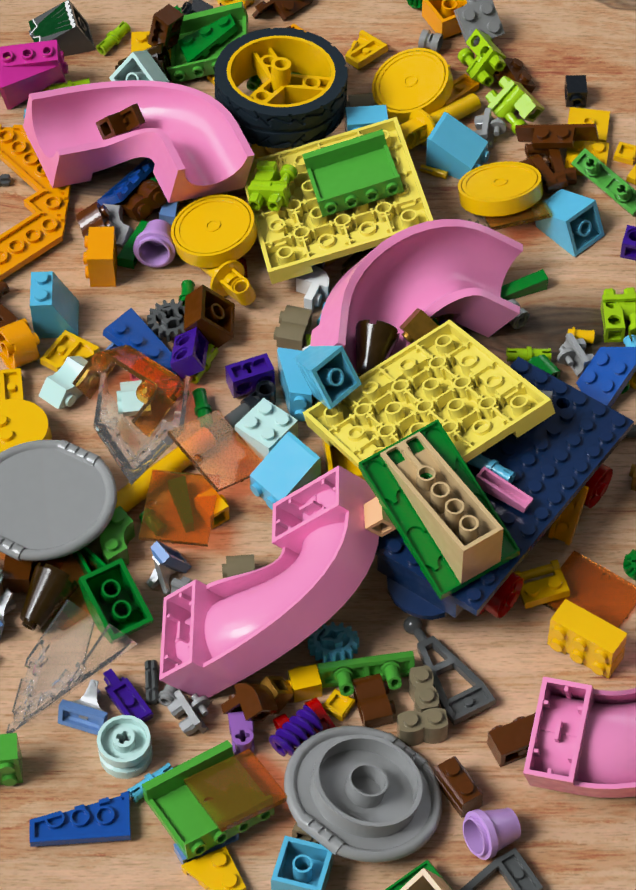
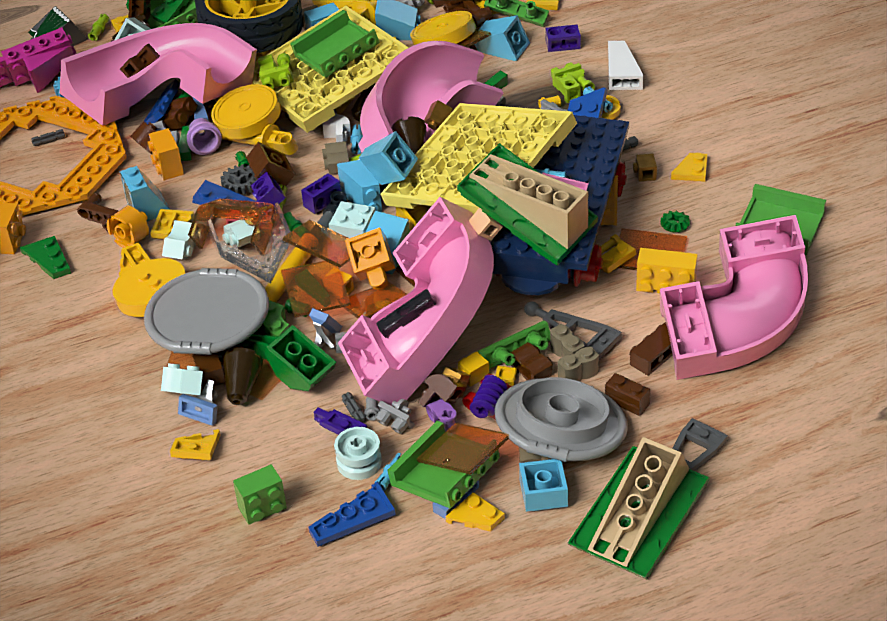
camera: 20 degrees left, 10 degrees down
clear windscreen [6,599,137,734] -> none
medium blue piece [58,679,108,735] -> none
medium azure gear [308,622,360,663] -> none
lavender piece [463,808,521,860] -> none
none -> clear orange piece [338,282,407,319]
none -> light orange brick [345,227,395,290]
none -> black piece [377,289,436,338]

